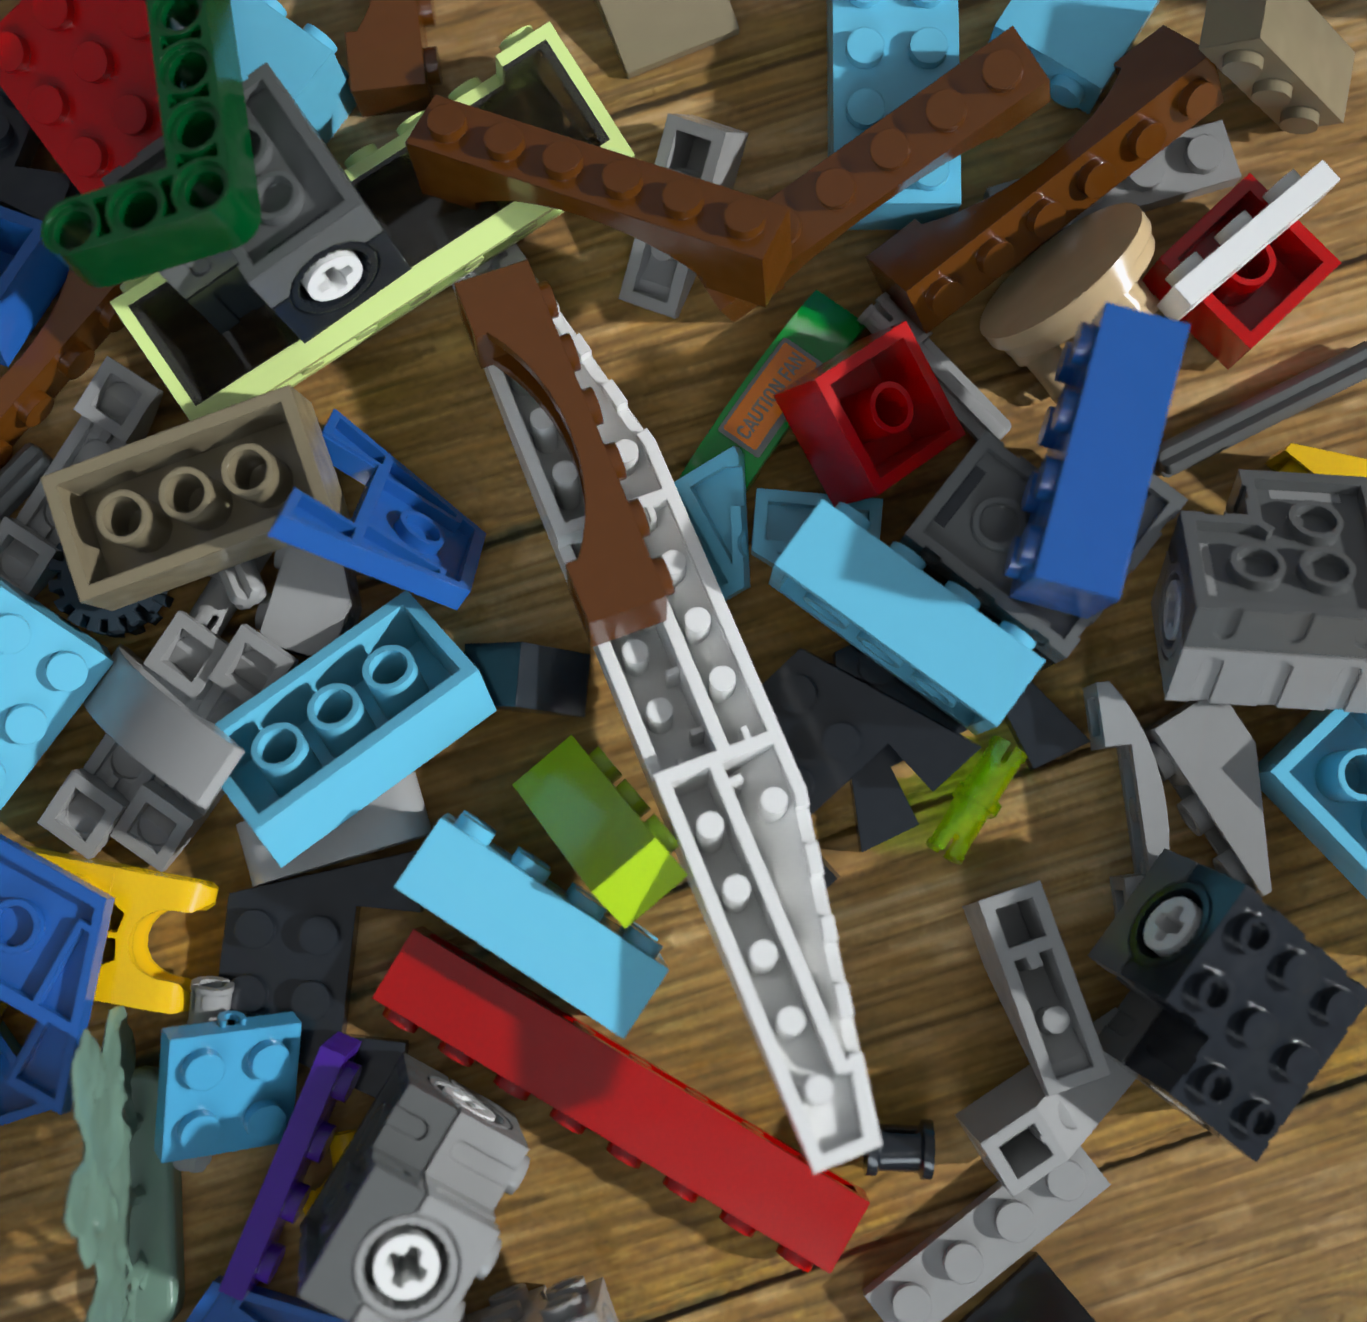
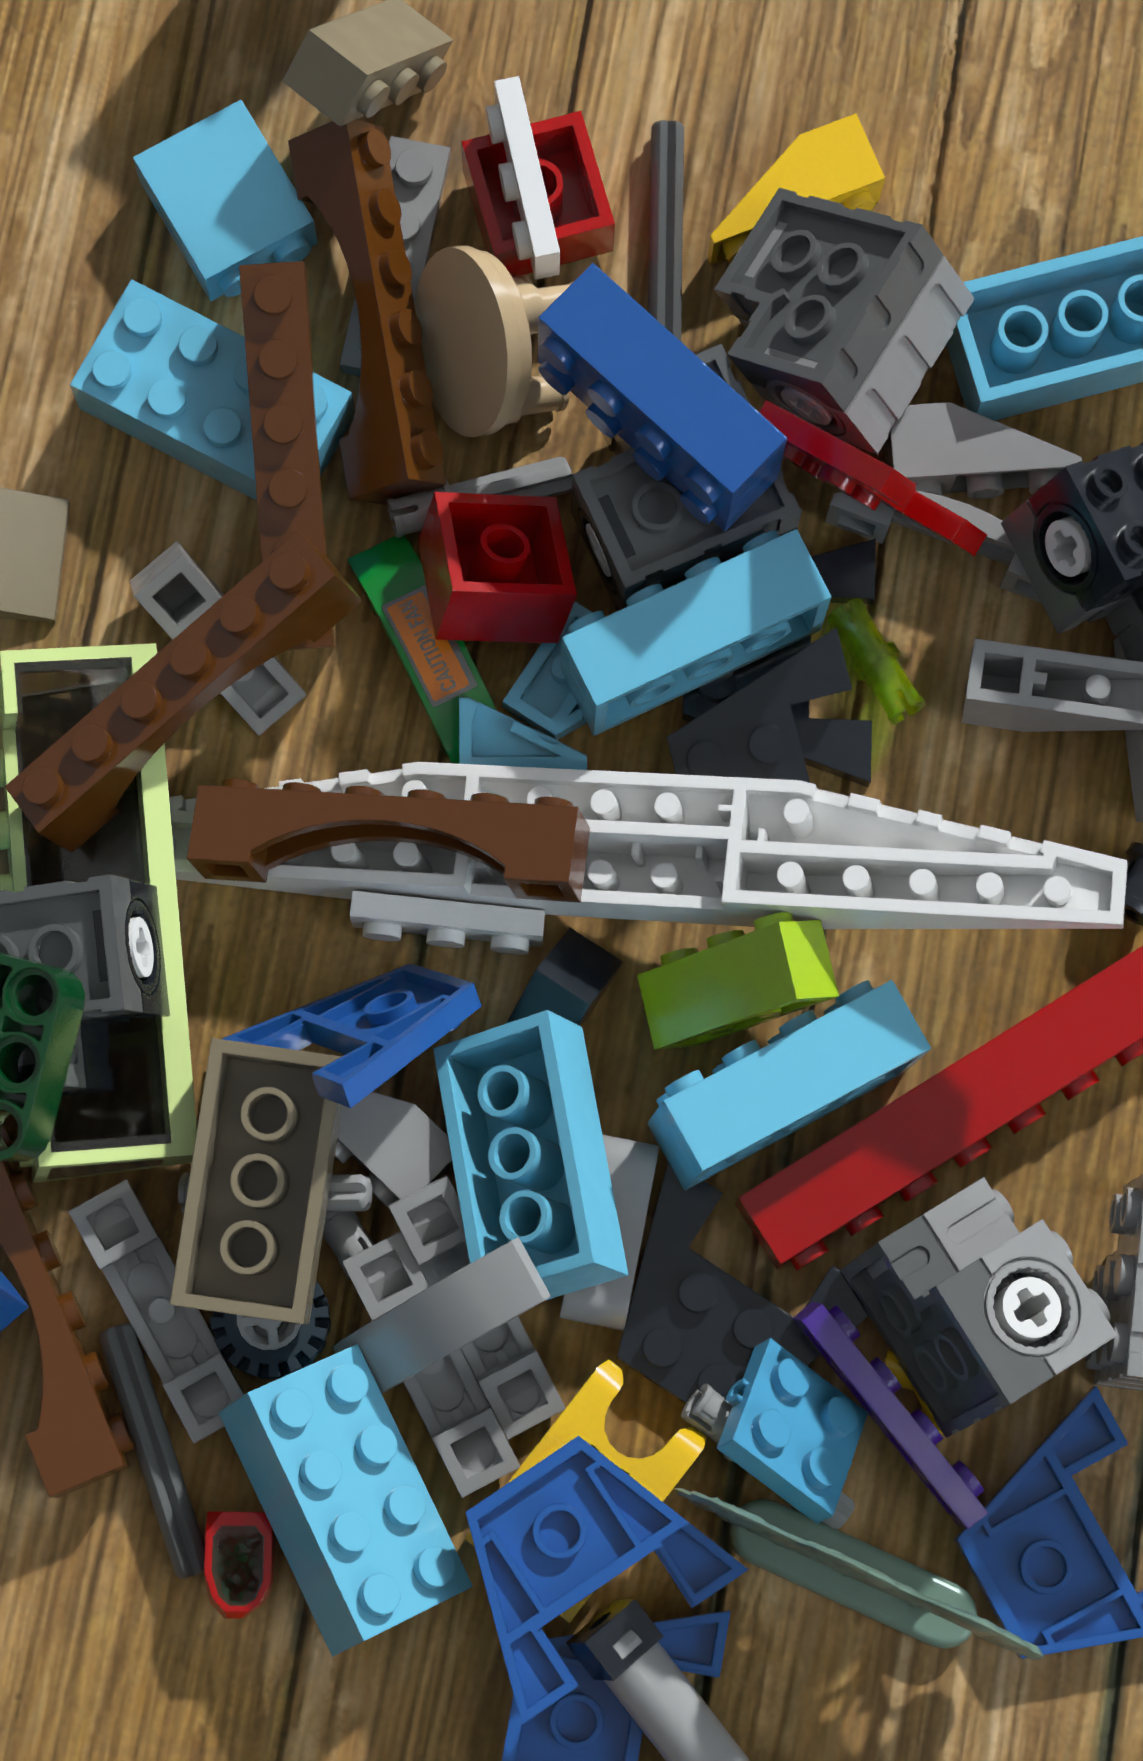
camera: 70 degrees left, 5 degrees down
none -> white plate [350,891,545,955]
none -> red wing [759,400,988,557]

